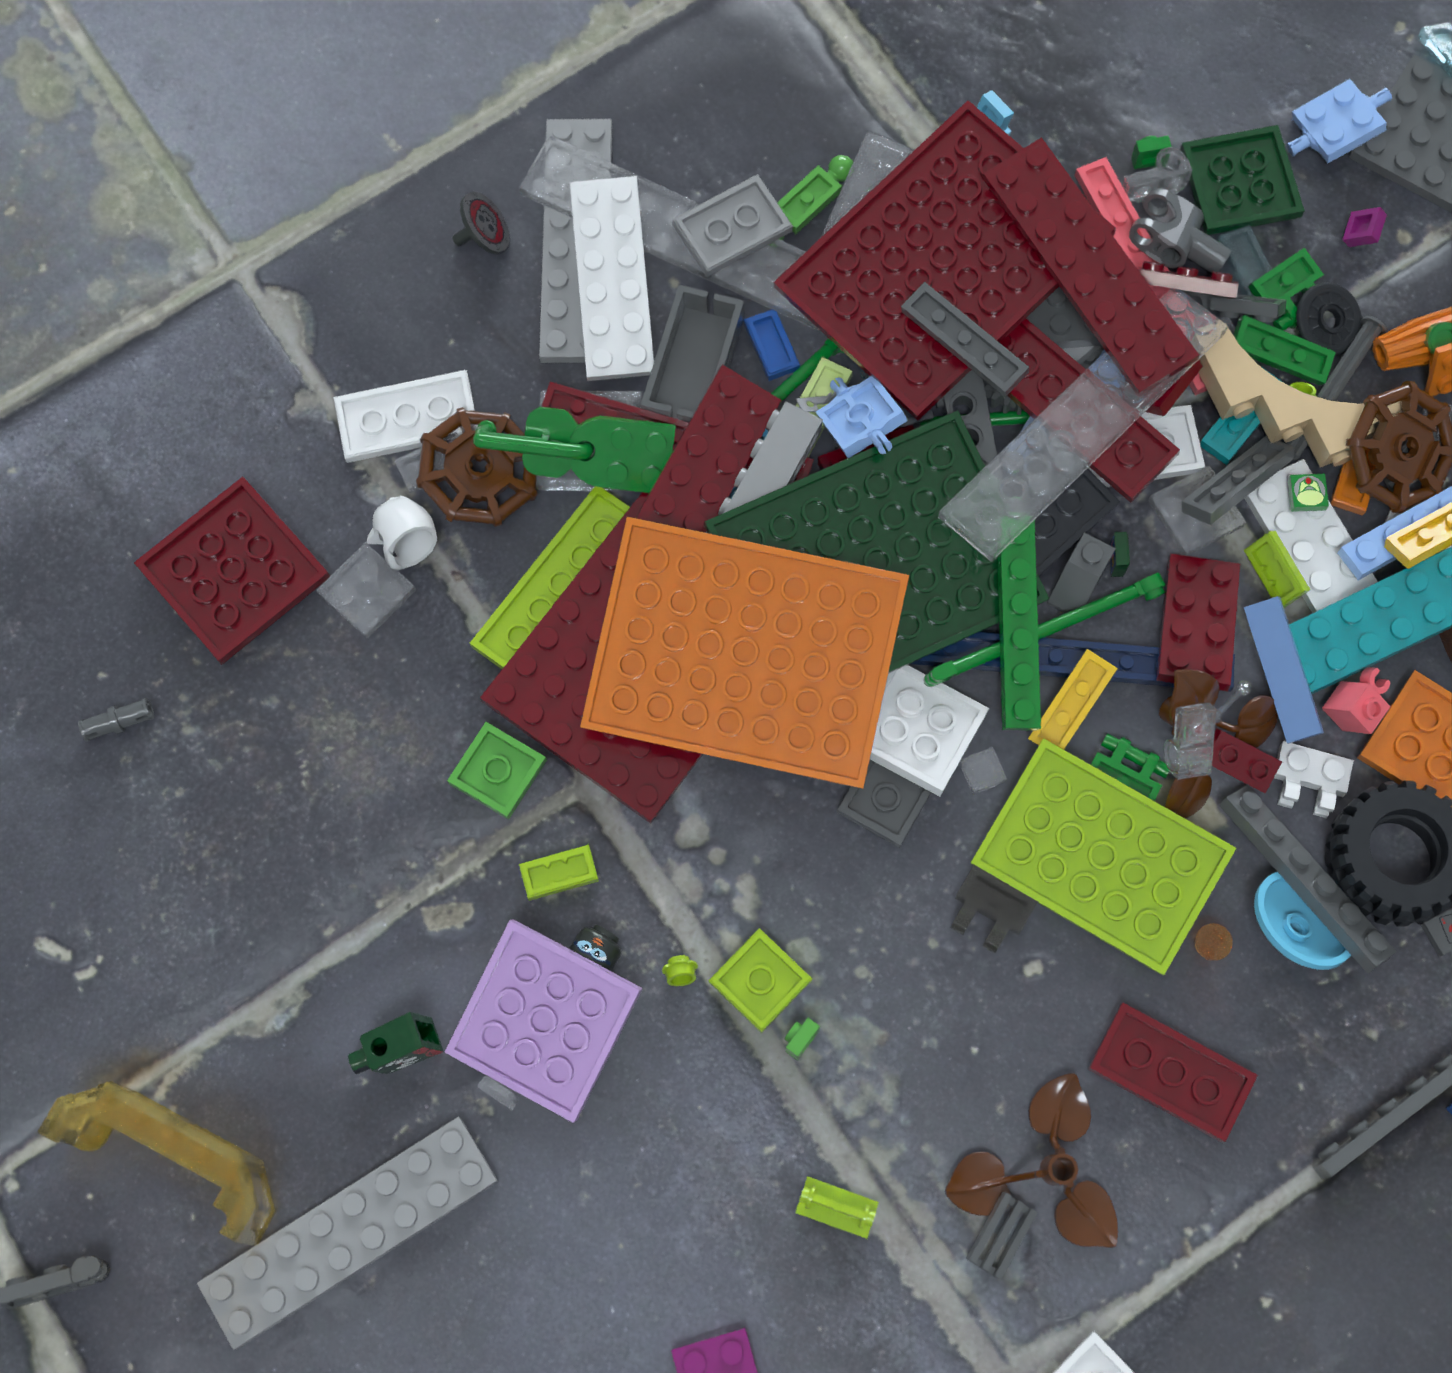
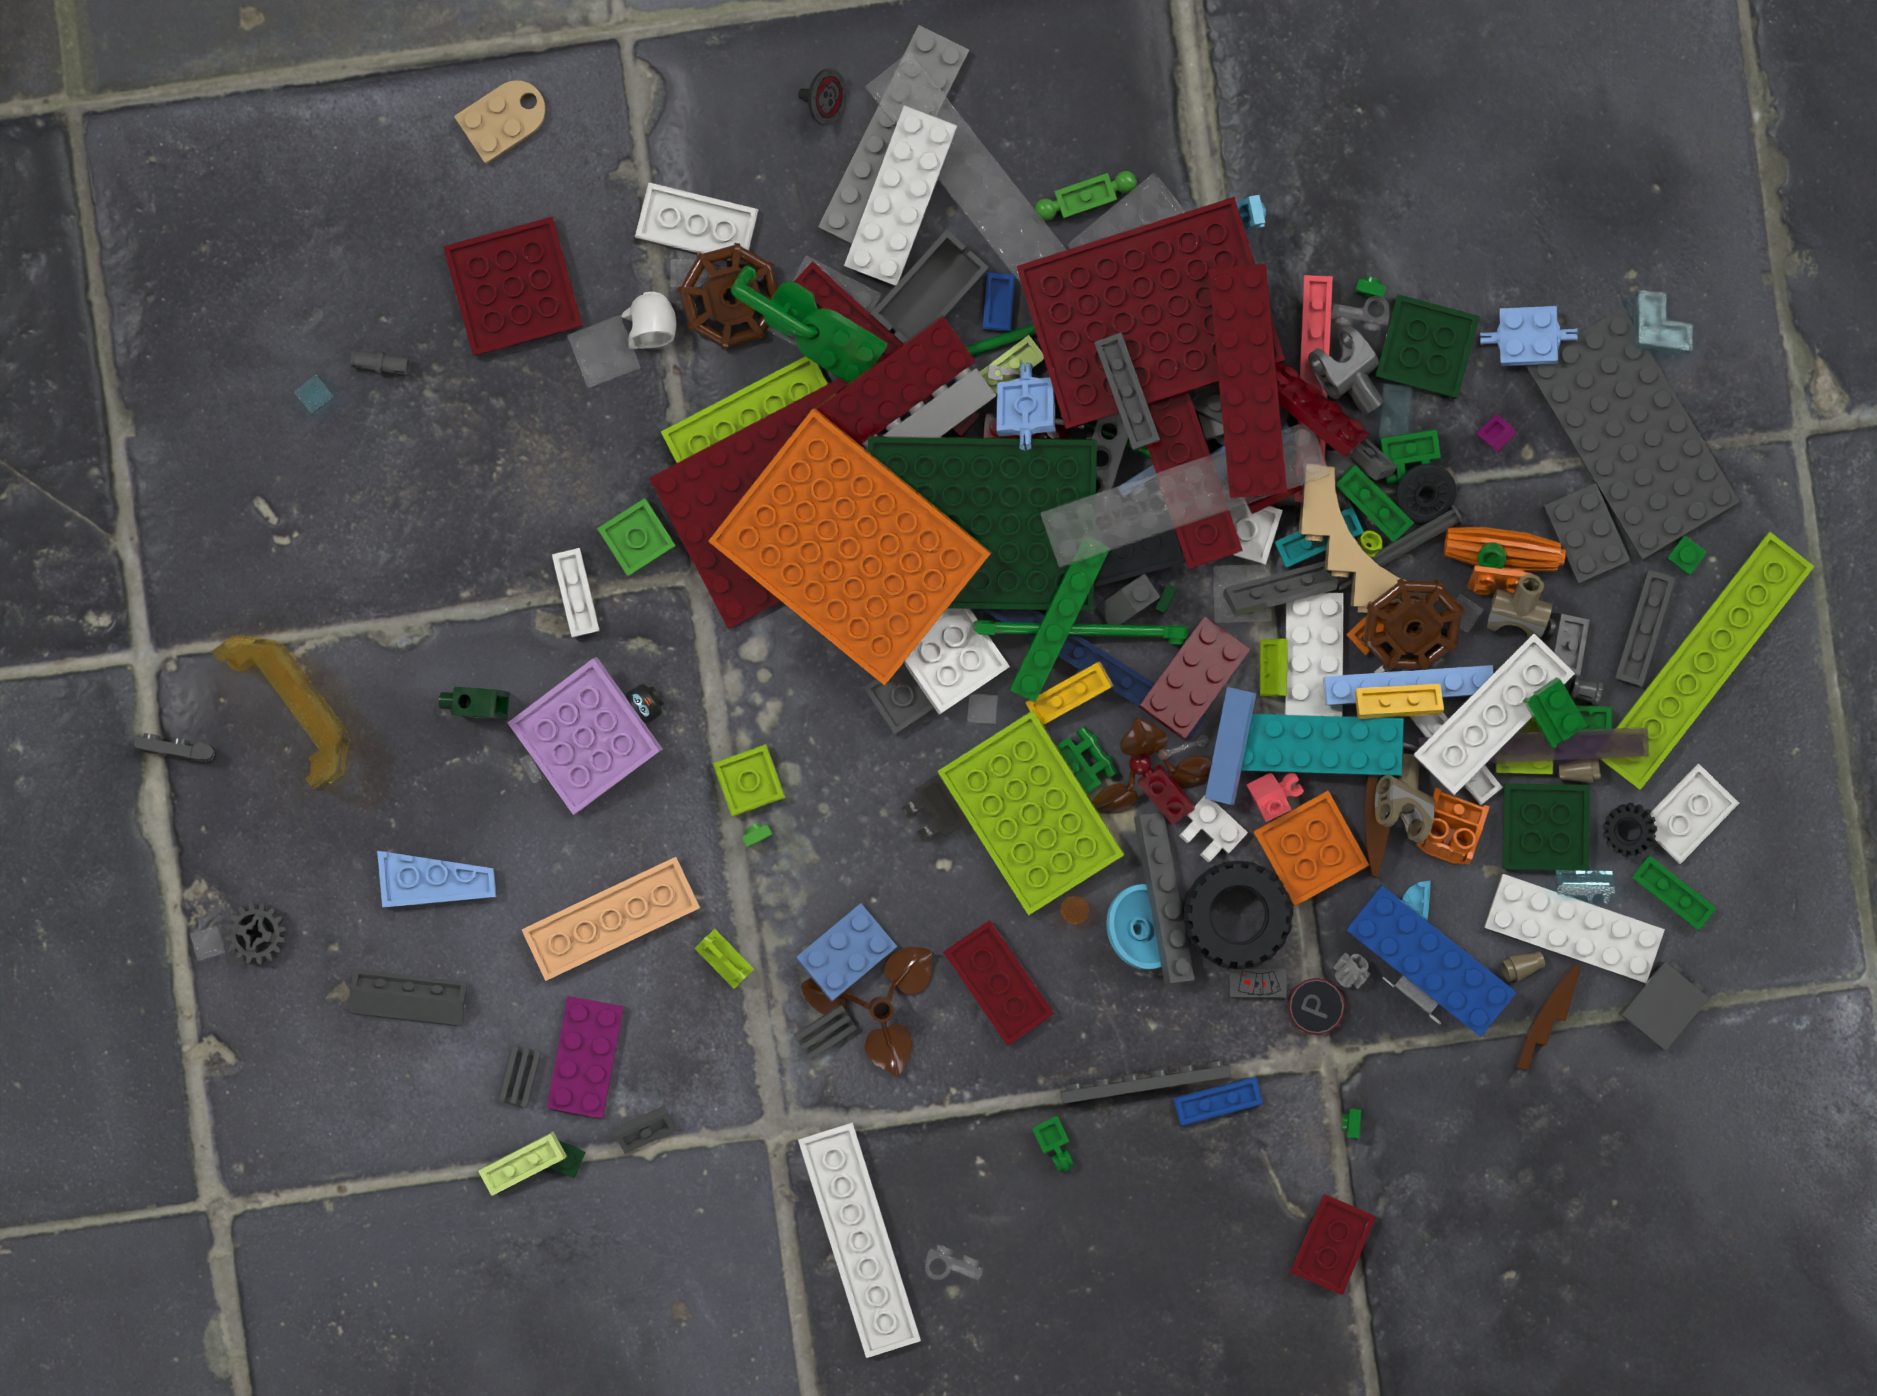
camera: 25 degrees right, 15 degrees up
light grey plate [197,1116,499,1350] -> none
lime plate [519,845,599,901] -> none
lime plate [662,955,698,986] -> none
light grey tile [672,174,793,277] -> none
clear plate [1163,702,1216,780] -> none
tile [1288,474,1329,512] -> none
none -> clear light blue plate [294,374,334,415]
none -> light blue wing [377,851,497,907]
none -> tan plate [454,81,546,164]
none -> light nougat plate [521,857,700,981]
none -> white plate [552,548,600,638]
none -> medium blue plate [795,903,897,1002]
none -> green plate [1032,1116,1074,1172]

